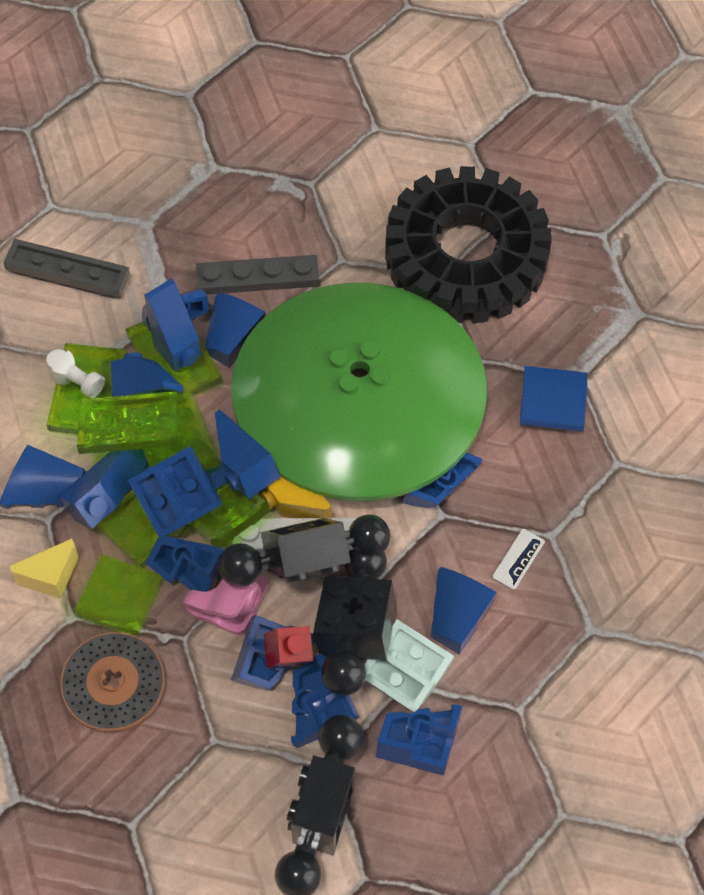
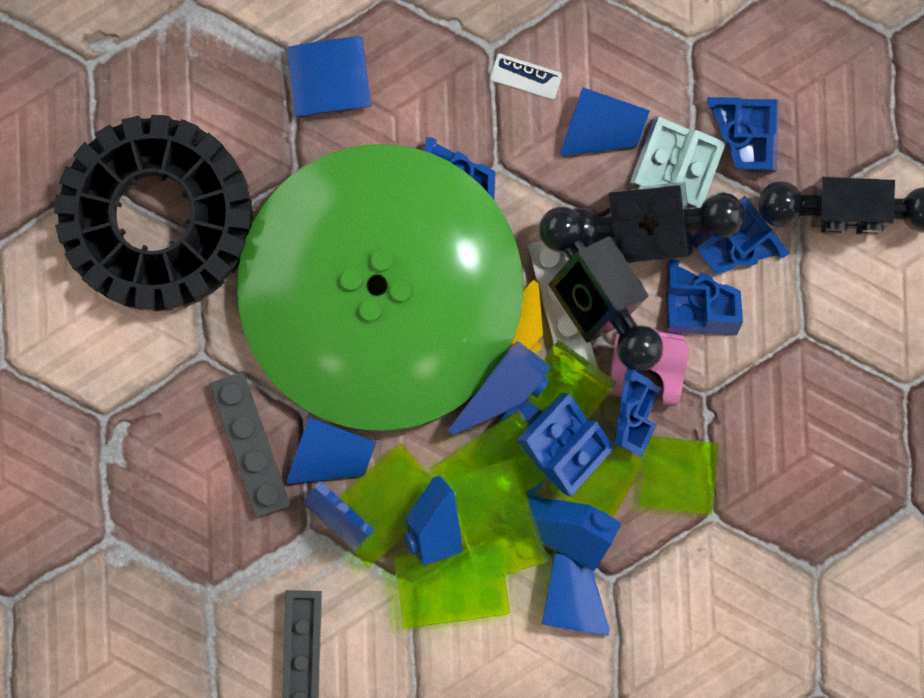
camera: 105 degrees left, 25 degrees up
light yellow slope [9,539,79,599] -> none
white leg [46,349,105,399] -> none
piece [60,632,165,733] -> none
blue slope [144,278,201,372] -> none
red brick [263,626,313,668] -> none

